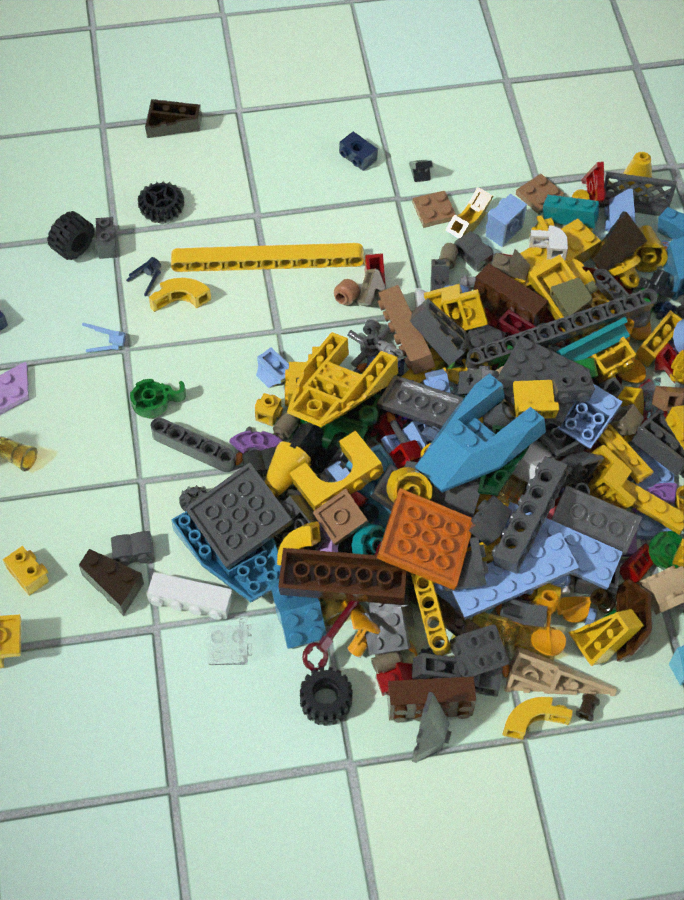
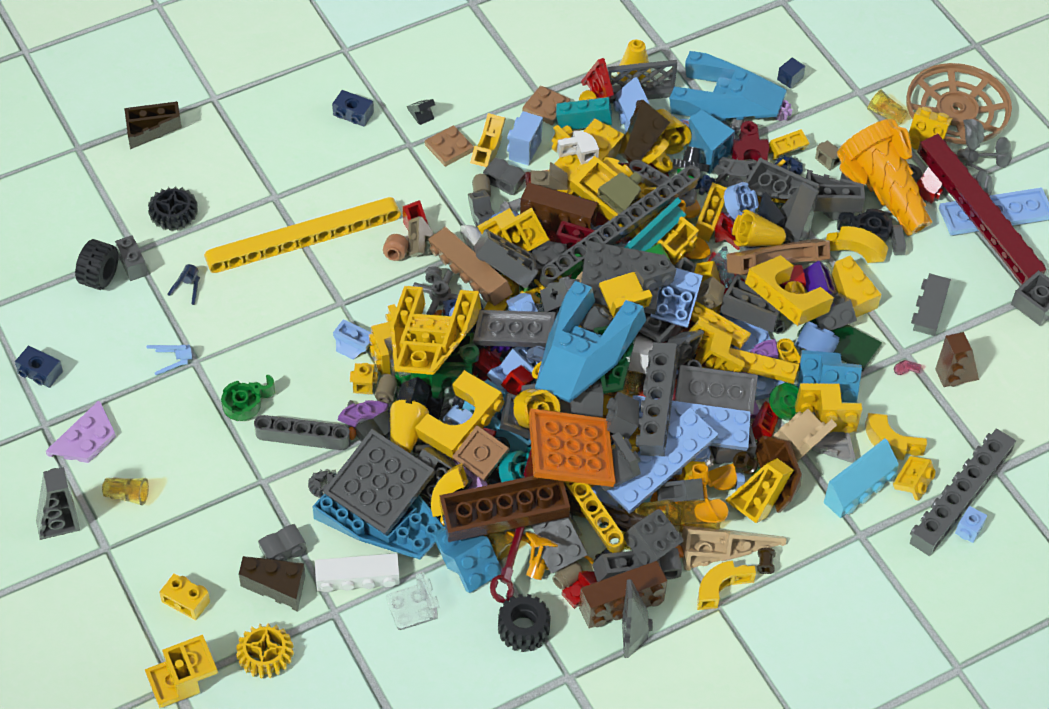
camera: 20 degrees left, 5 degrees down
yellow arch [149,278,211,312] -> none
light grey pin [376,340,403,361] -> none
dark grey piece [386,411,408,443] -> none
none -> yellow gear [236,623,294,679]

